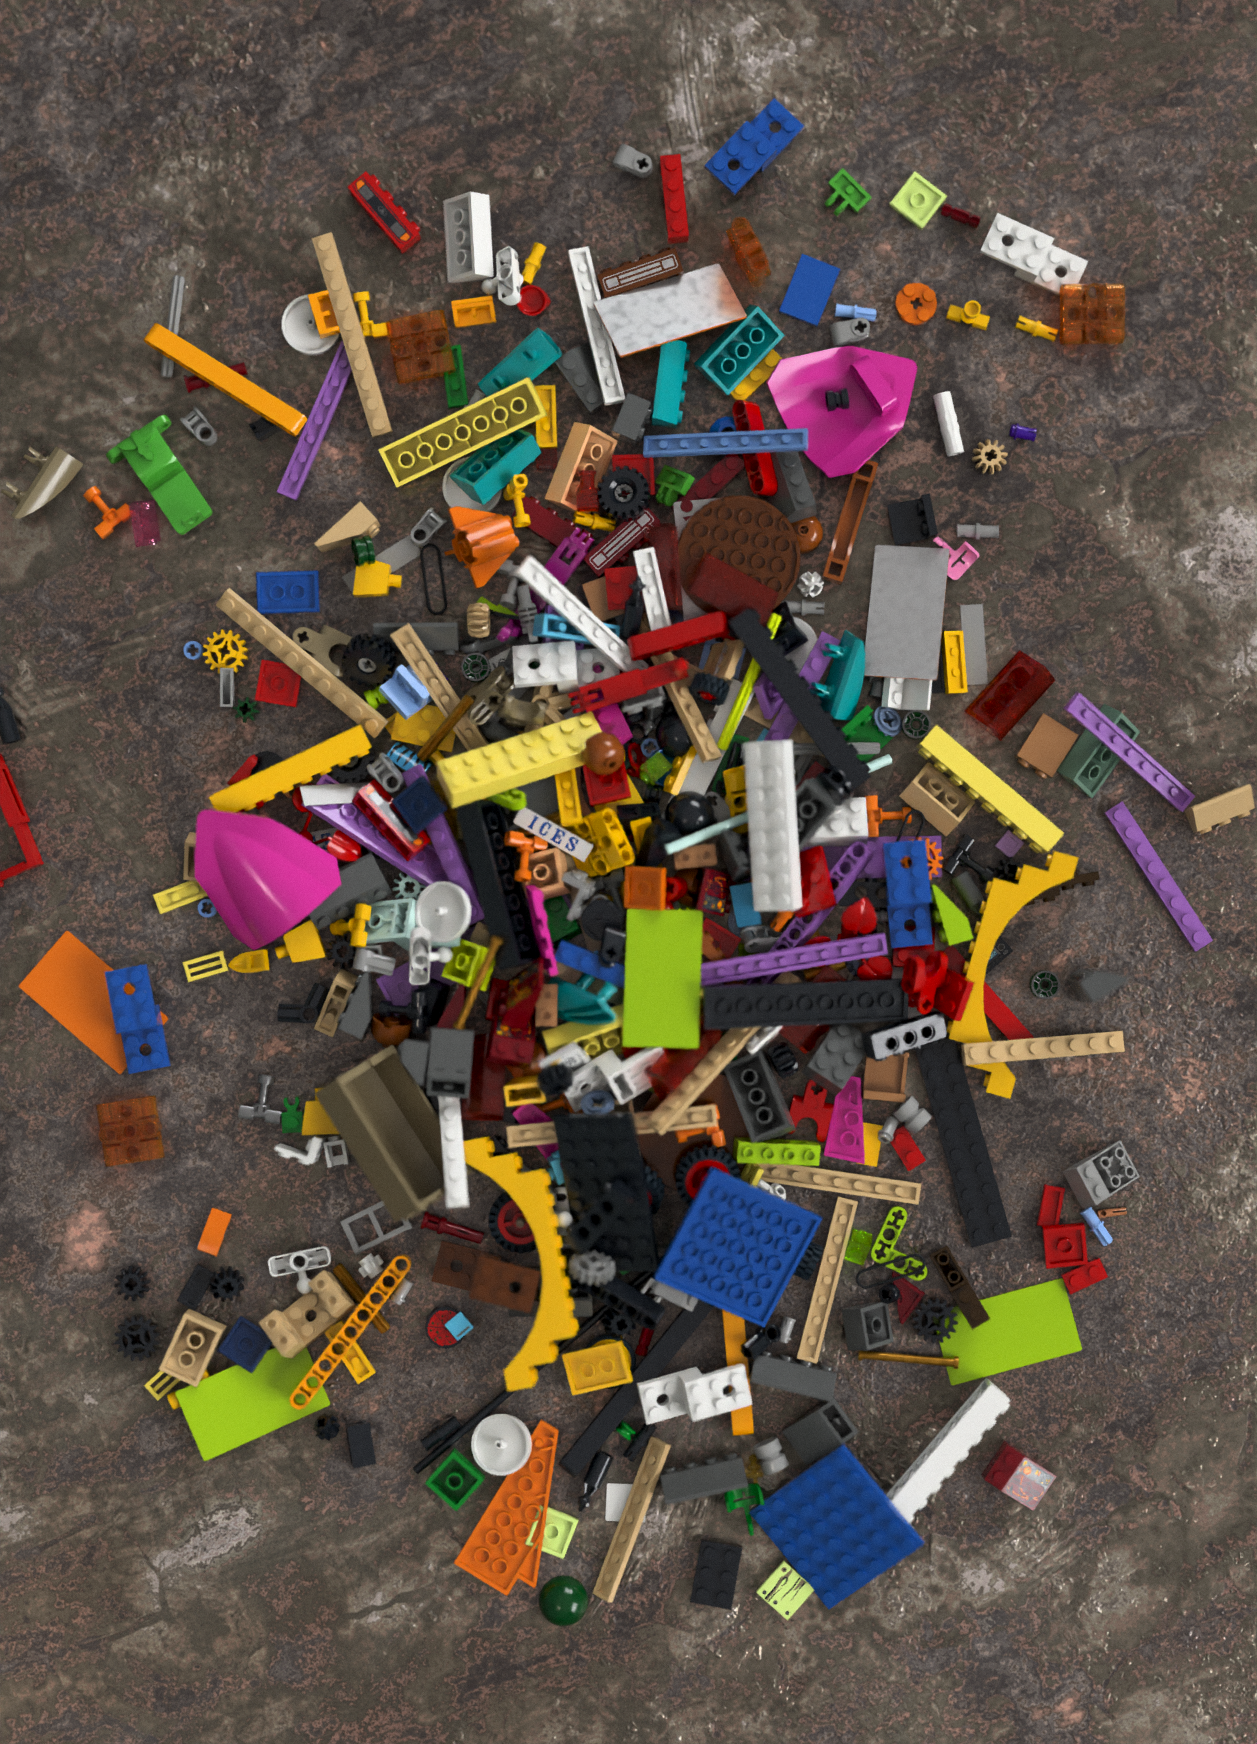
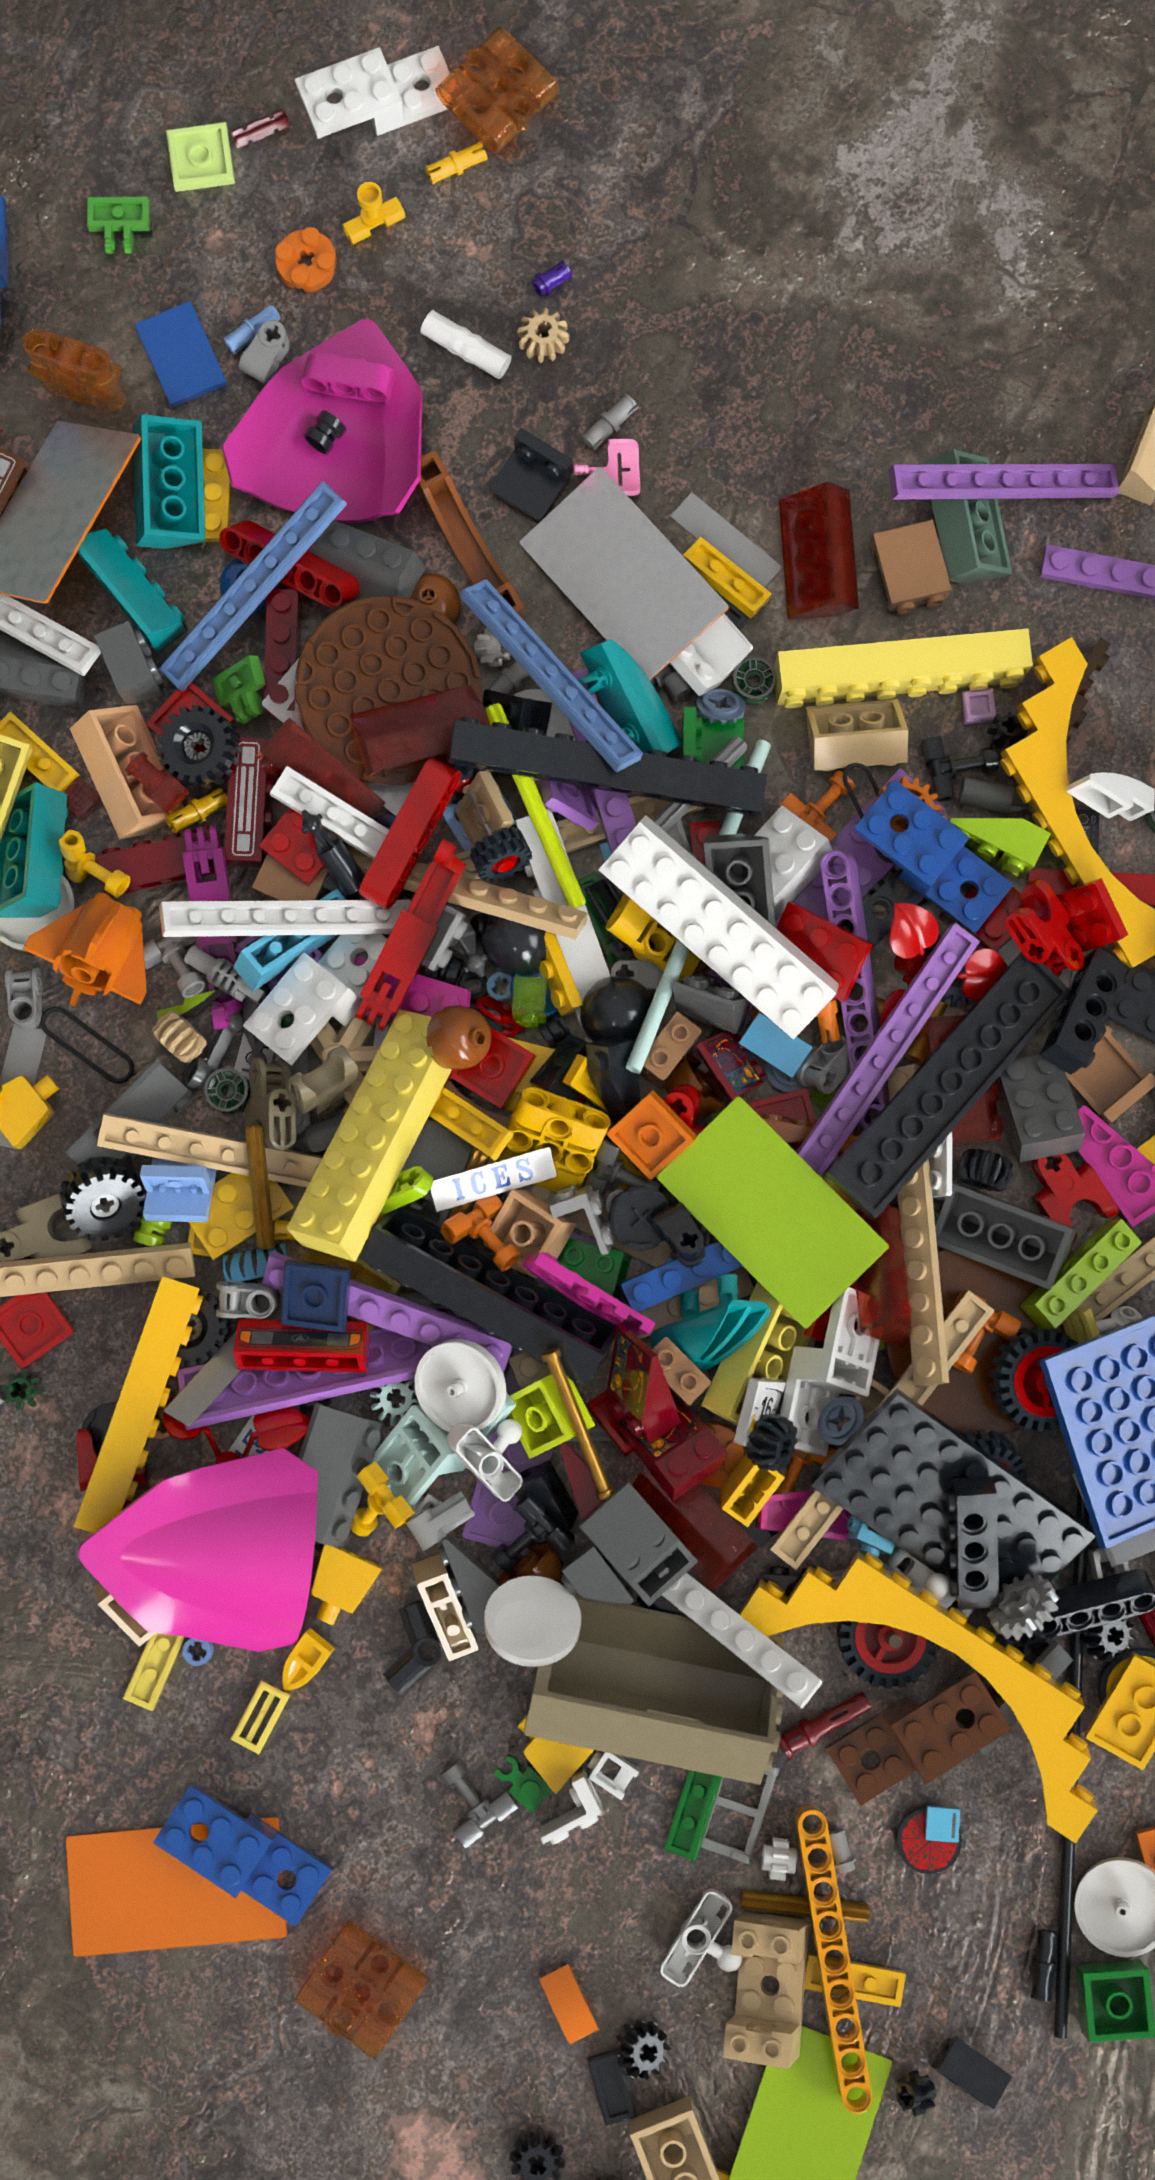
camera: 50 degrees left, 5 degrees down
dark blue tile [217,1316,273,1374] -> none
black gear [326,934,357,969] -> none
black head [815,766,854,806] -> none
none -> medium blue tile [460,579,643,773]
none -> white piece [484,1576,581,1667]
none -> green tile [664,1770,723,1861]
none -> white slope [1066,772,1155,821]

